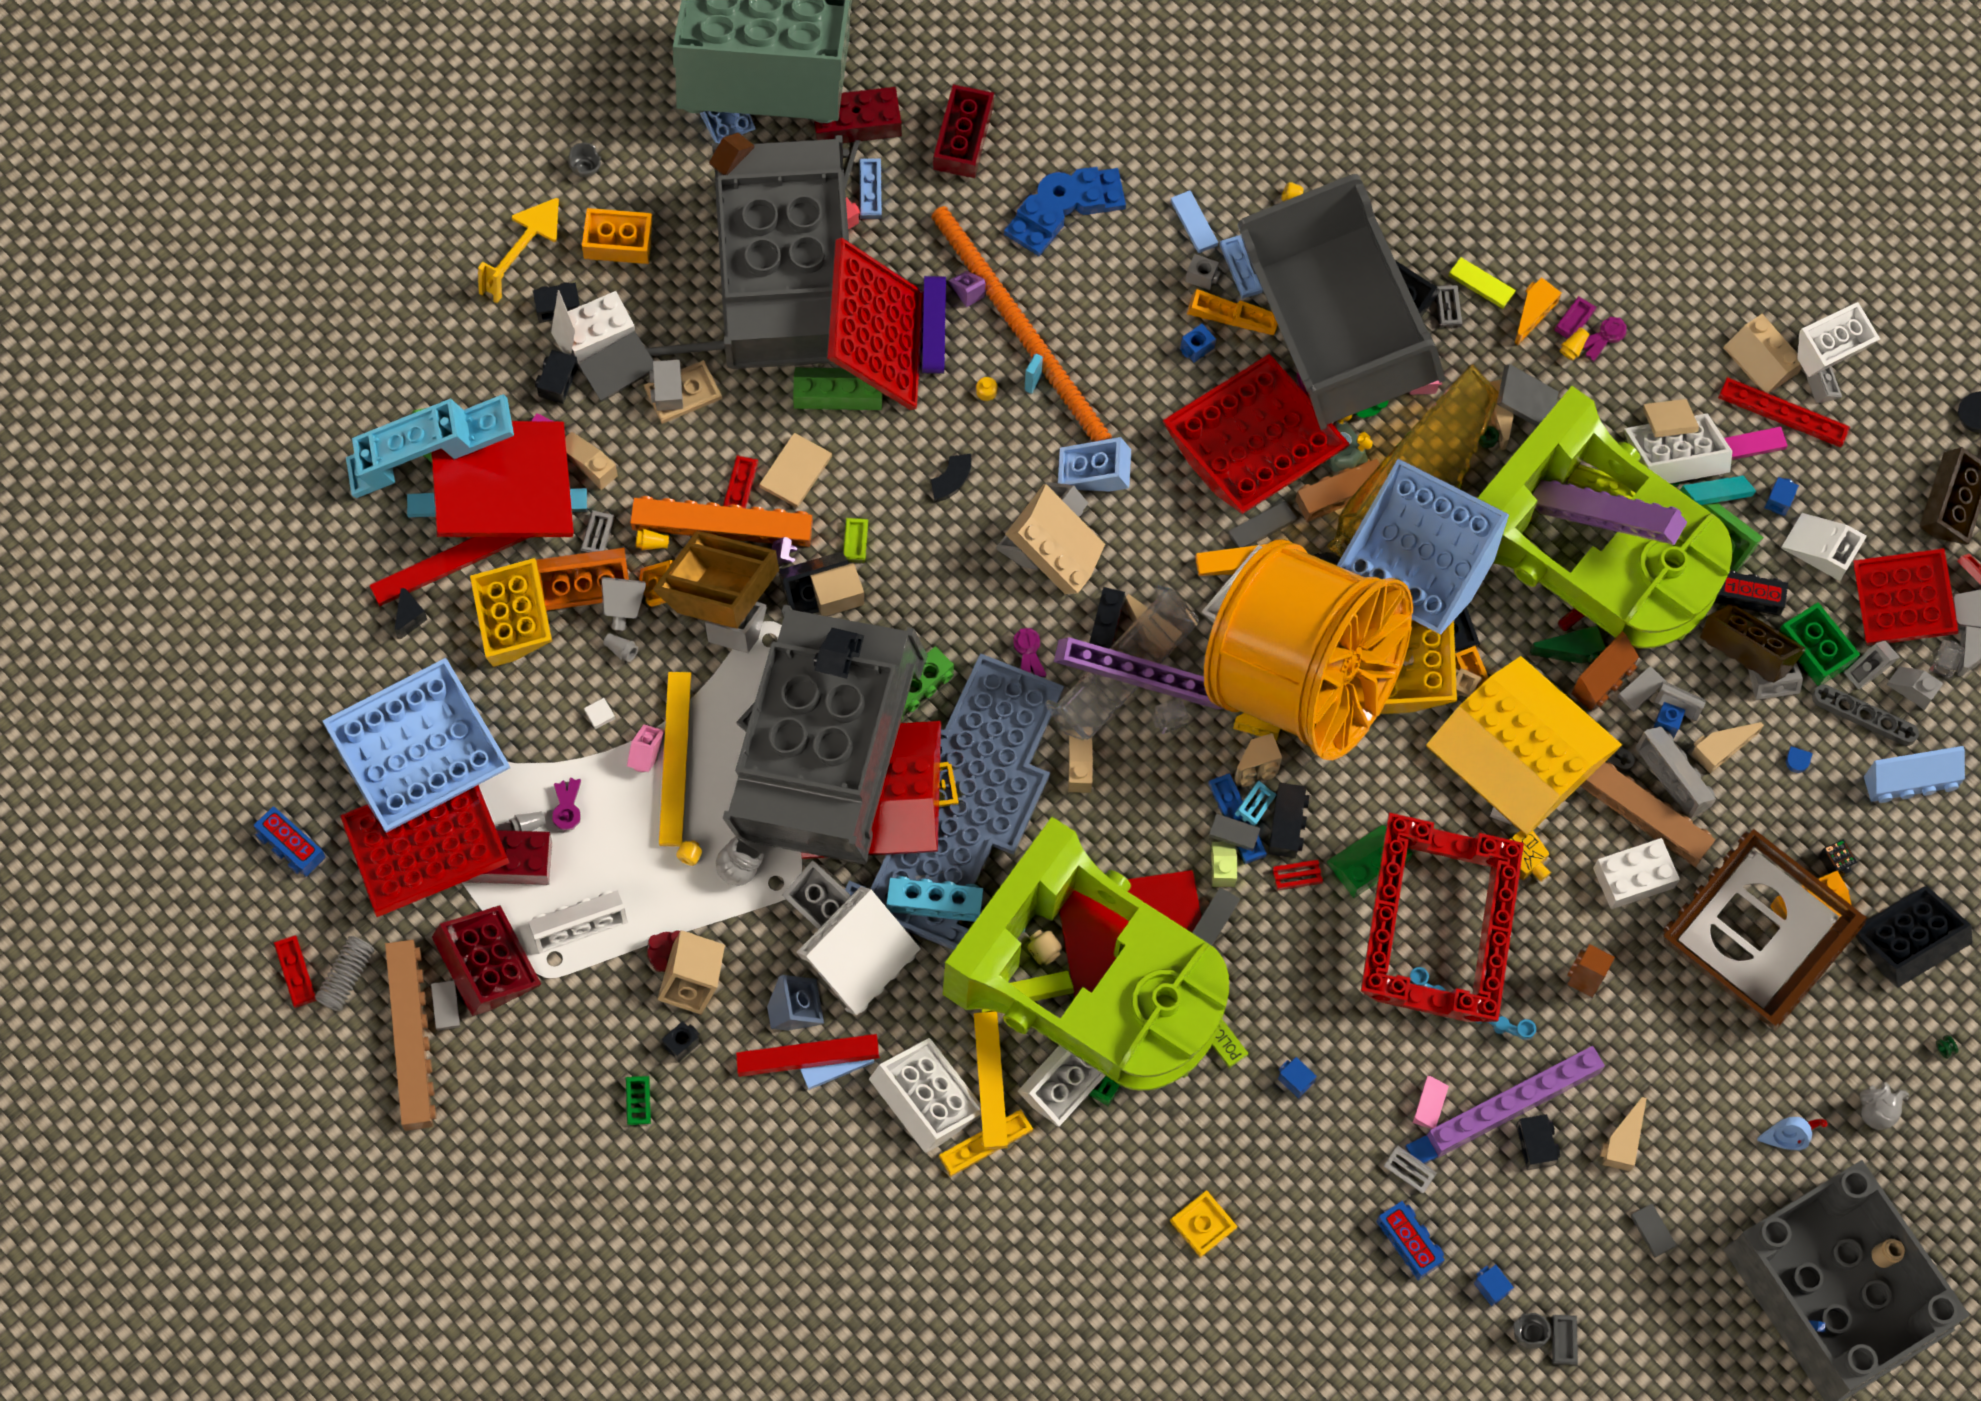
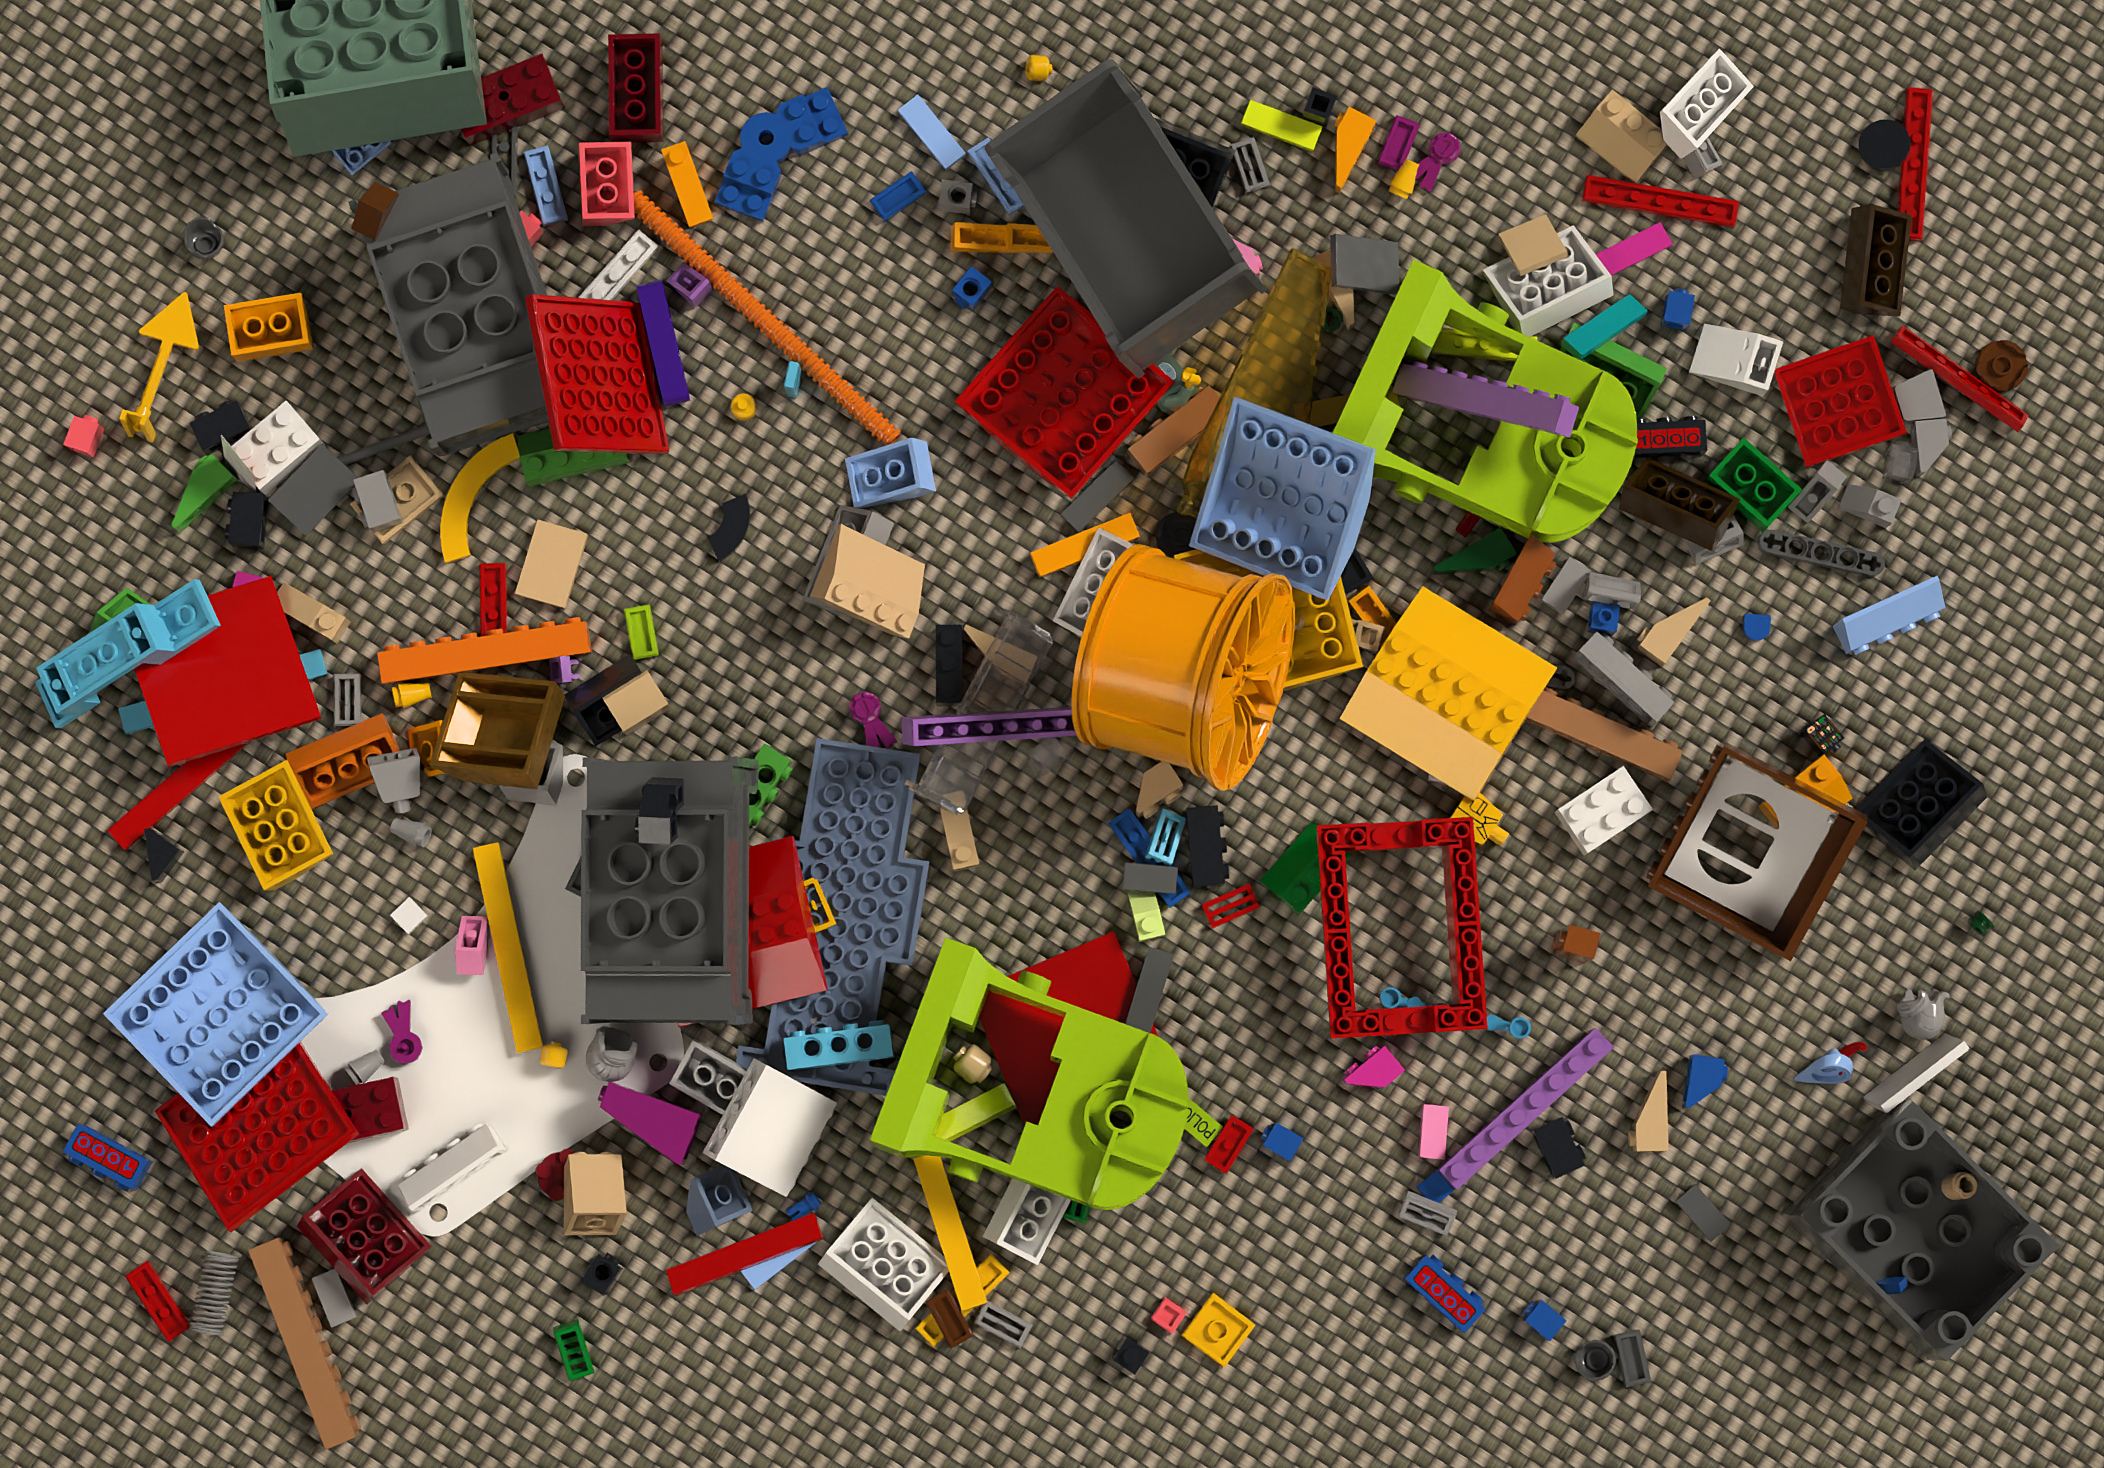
camera: 10 degrees left, 15 degrees up
none -> coral brick [63,415,104,458]
none -> bright green slope [172,454,238,533]
none -> yellow tile [440,433,520,564]
none -> coral slope [578,142,635,226]
none -> white tile [578,230,659,300]
none -> magenta slope [598,1082,703,1165]
none -> light orange slope [661,141,714,228]
none -> blue pin [786,1192,821,1221]
none -> blue tile [870,171,927,223]
none -> reddish brown tile [925,1289,974,1349]
none -> light grey tile [974,1300,1033,1349]
none -> black brick [1112,1337,1150,1375]
none -> coral tile [1150,1297,1187,1334]
none -> red plate [1204,1115,1254,1174]
none -> black brick [1302,87,1337,127]
none -> dark pink slope [1343,1046,1405,1088]
none -> blue slope [1682,1054,1728,1108]
none -> white tile [1863,1033,1969,1113]

